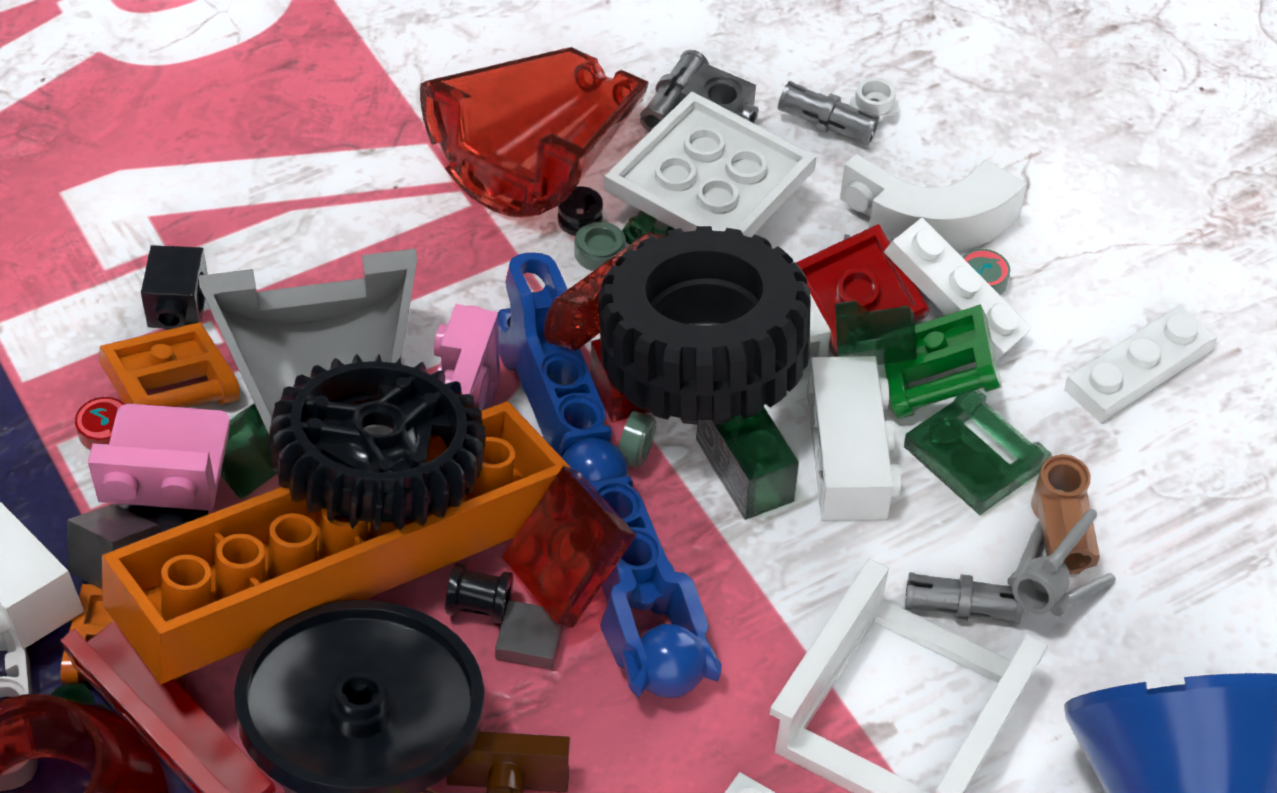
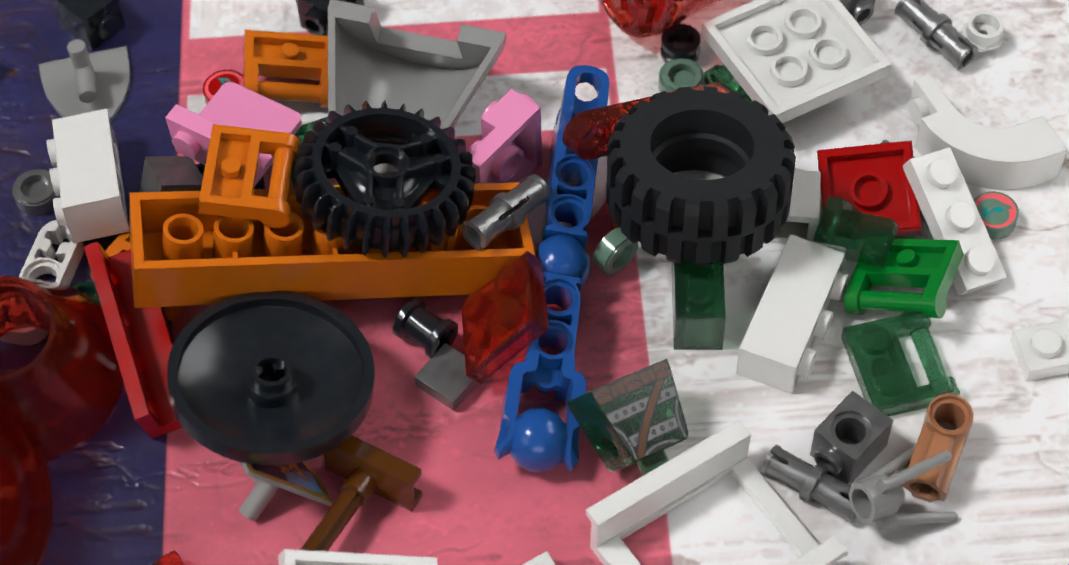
camera: 30 degrees right, 5 degrees up
none -> orange plate [199,124,301,228]
none -> flat silver pin [462,174,550,250]
none -> torso [566,358,689,476]
none -> flat silver brick [810,390,893,485]

